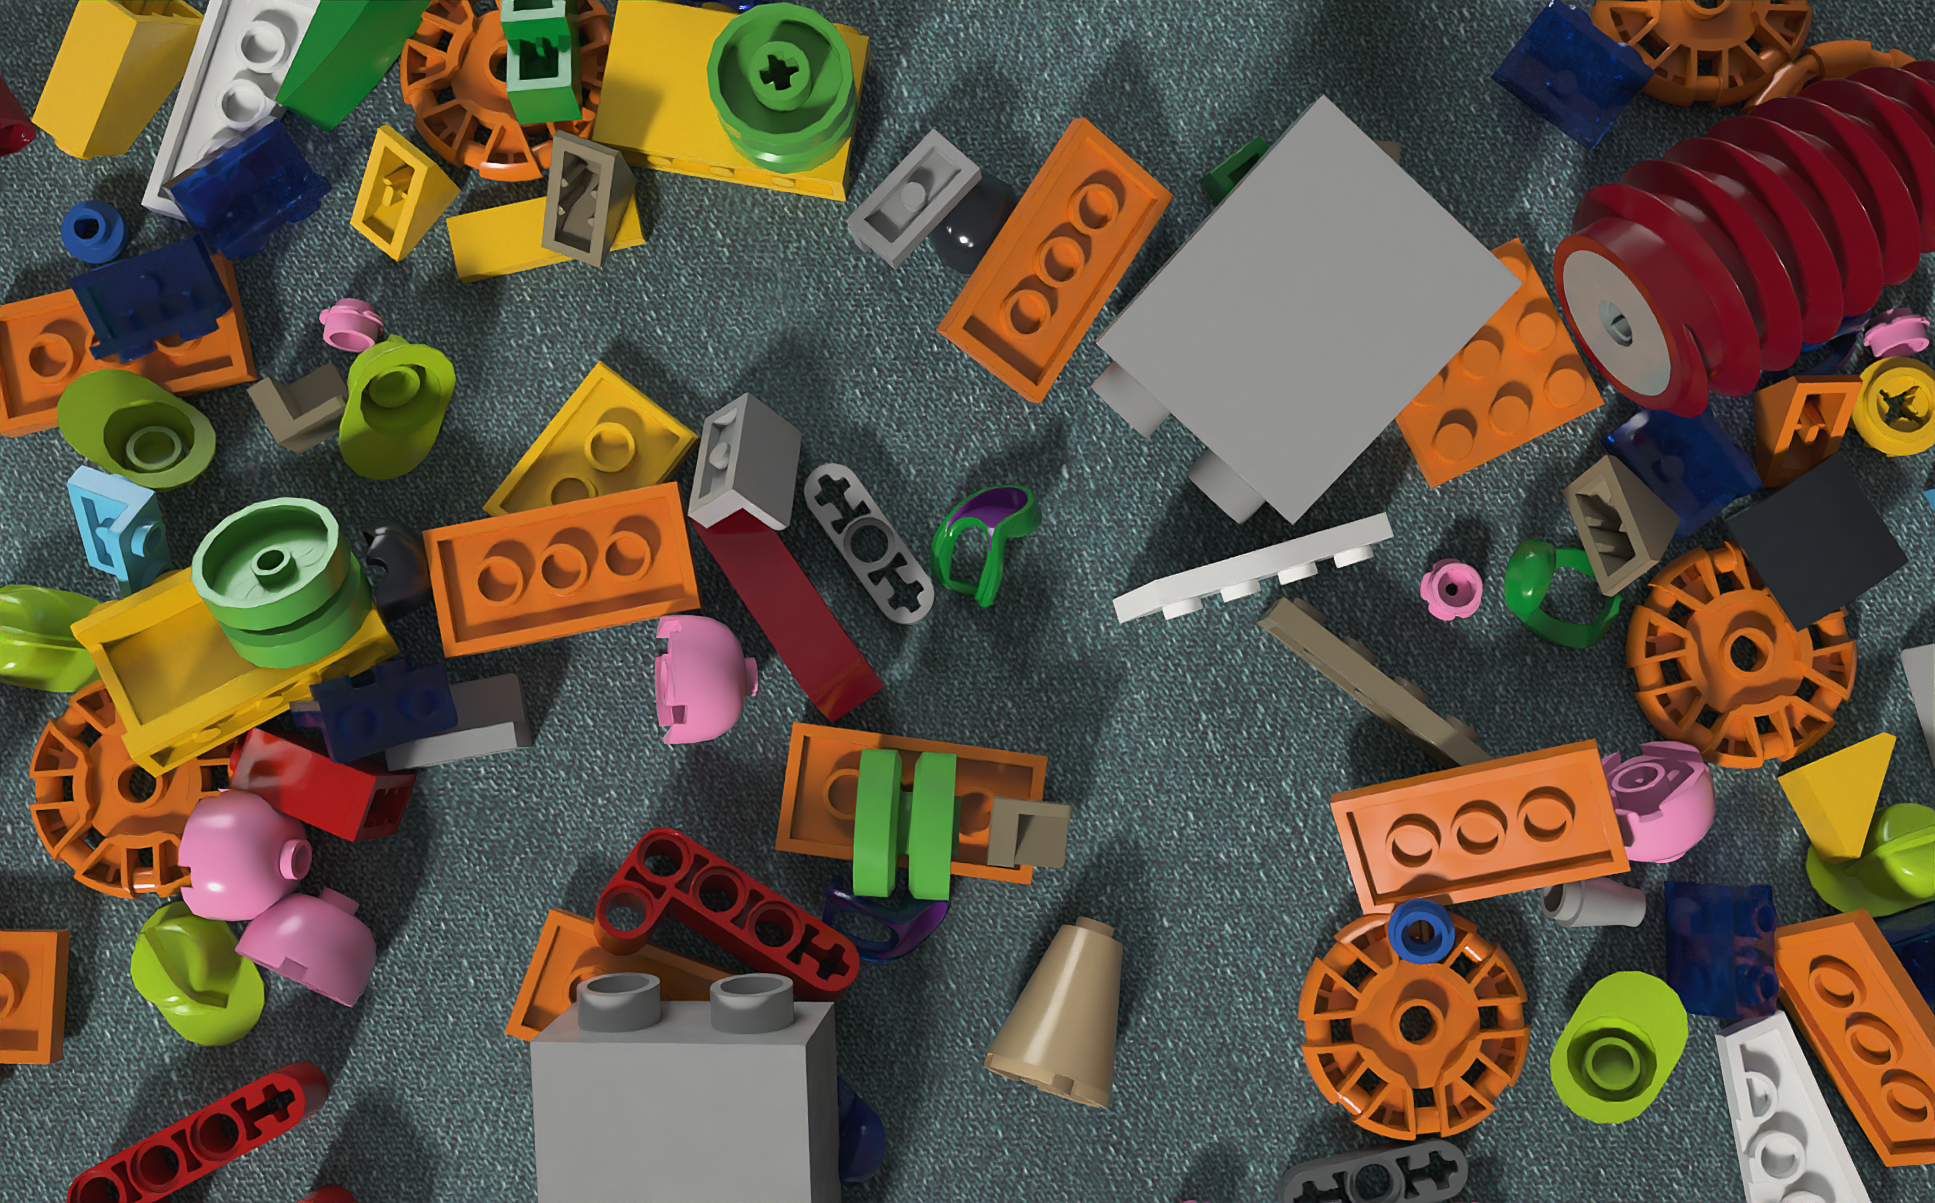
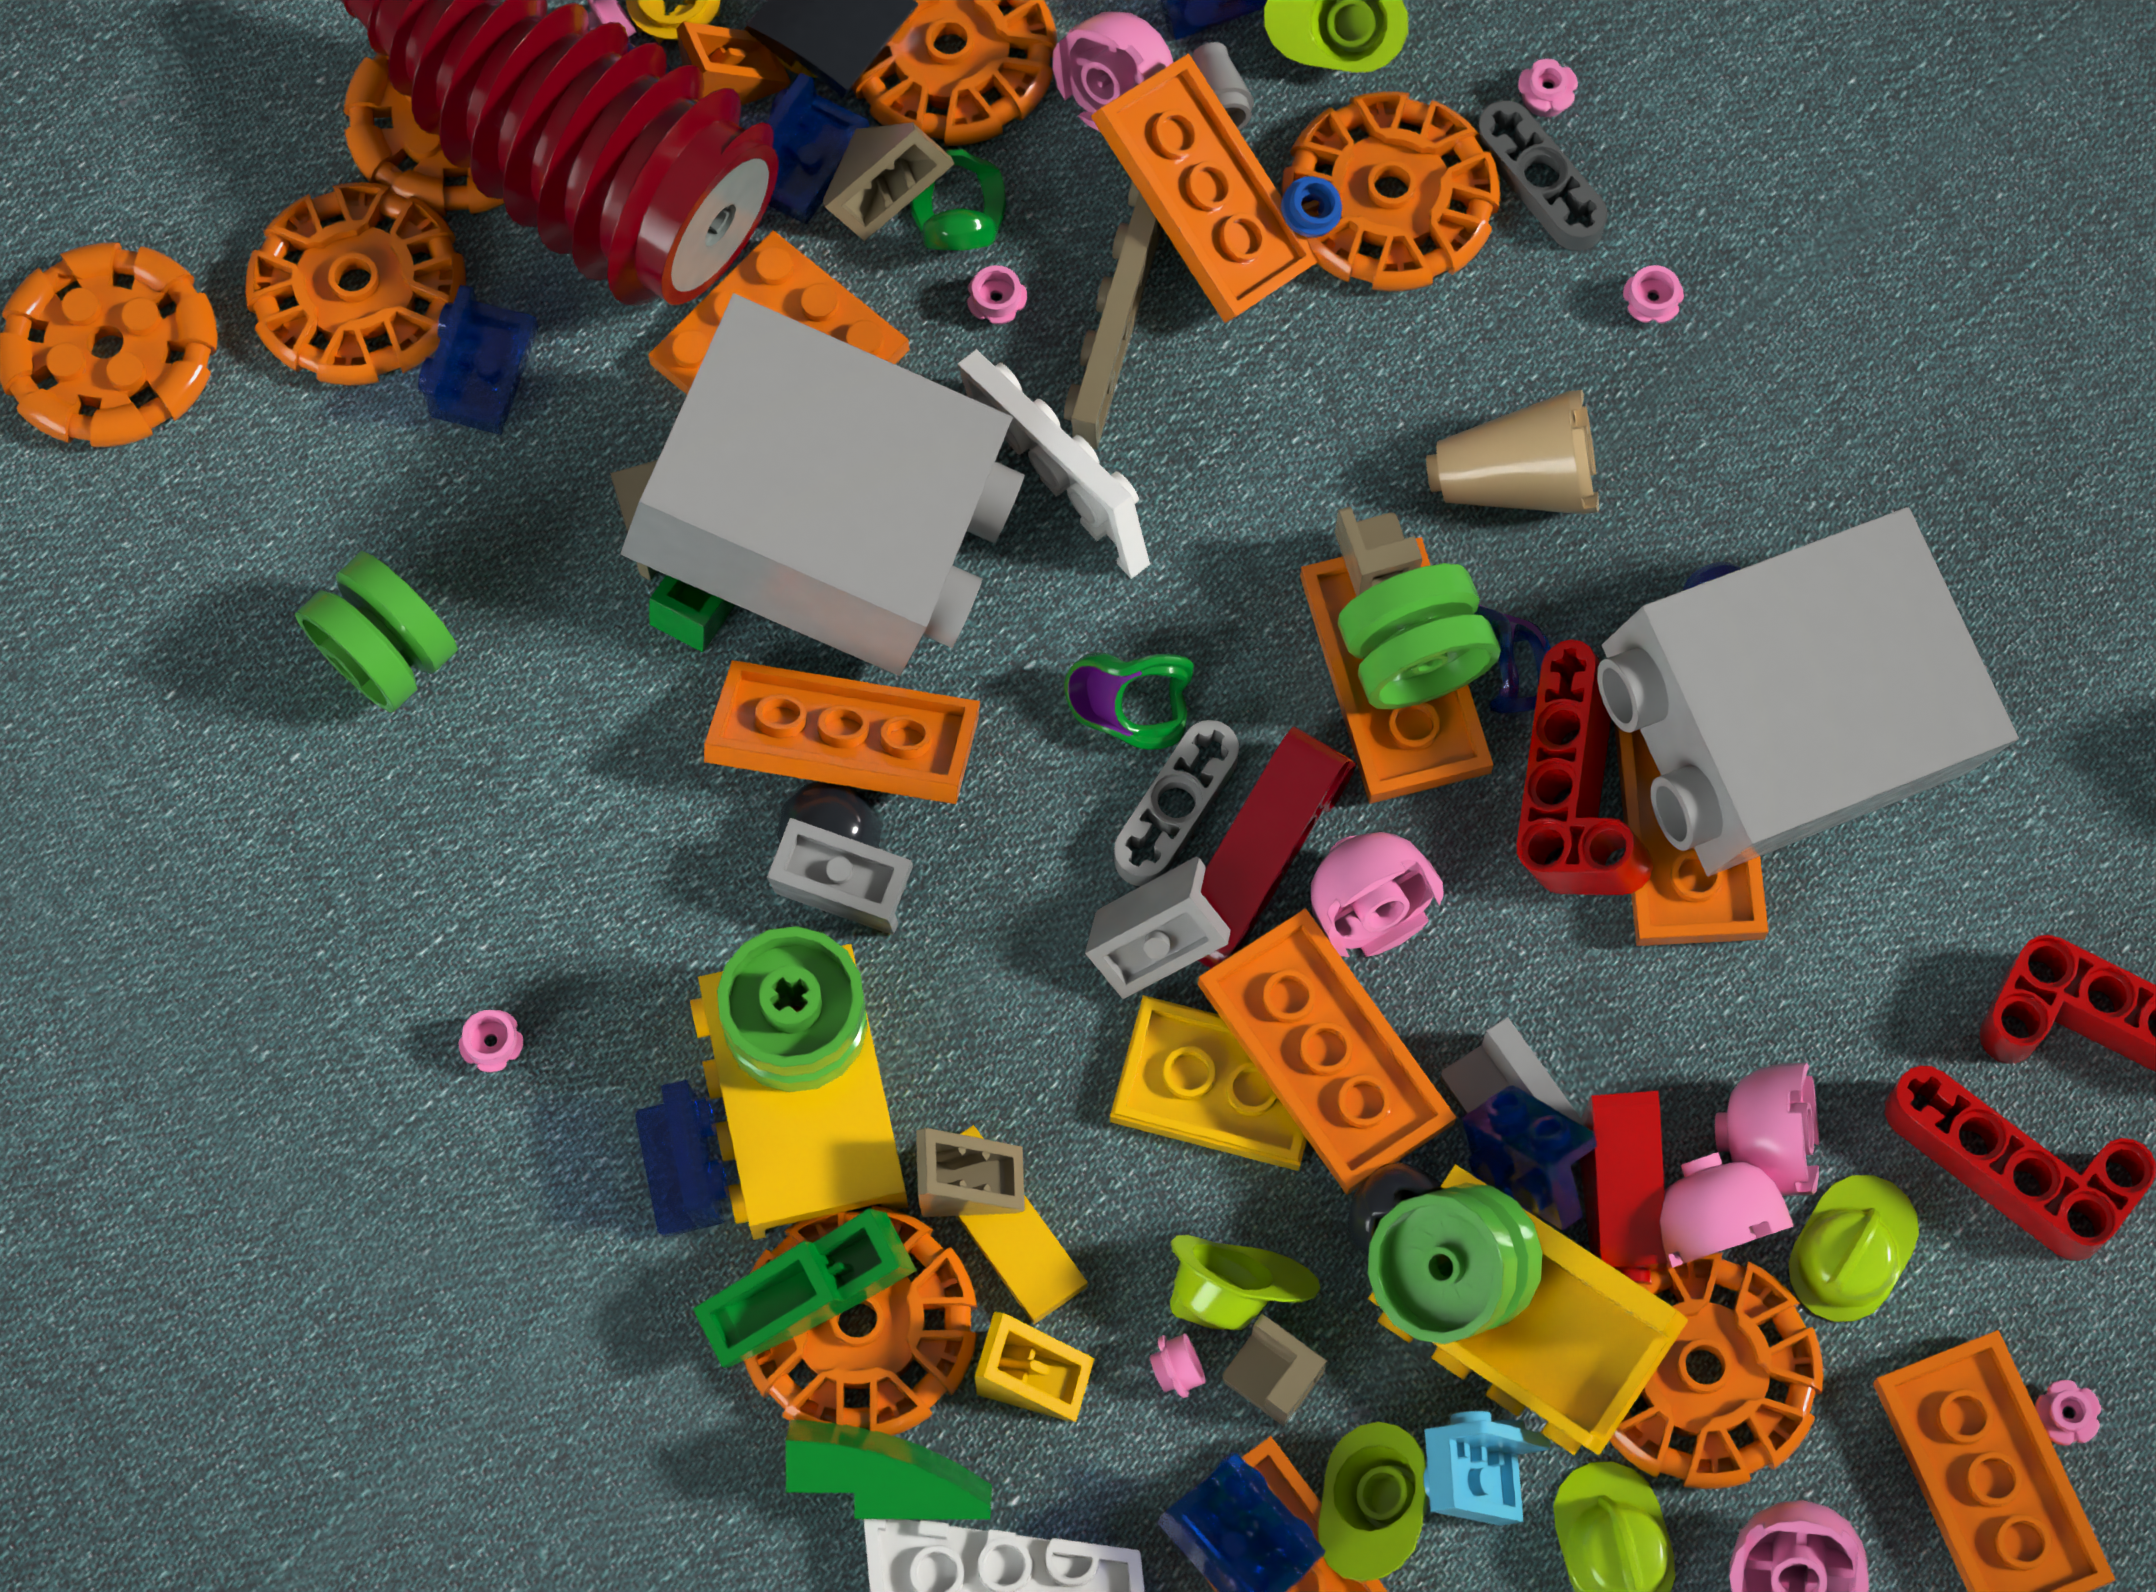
camera: 110 degrees left, 15 degrees down
clear blue bracket [162,115,333,260] -> none

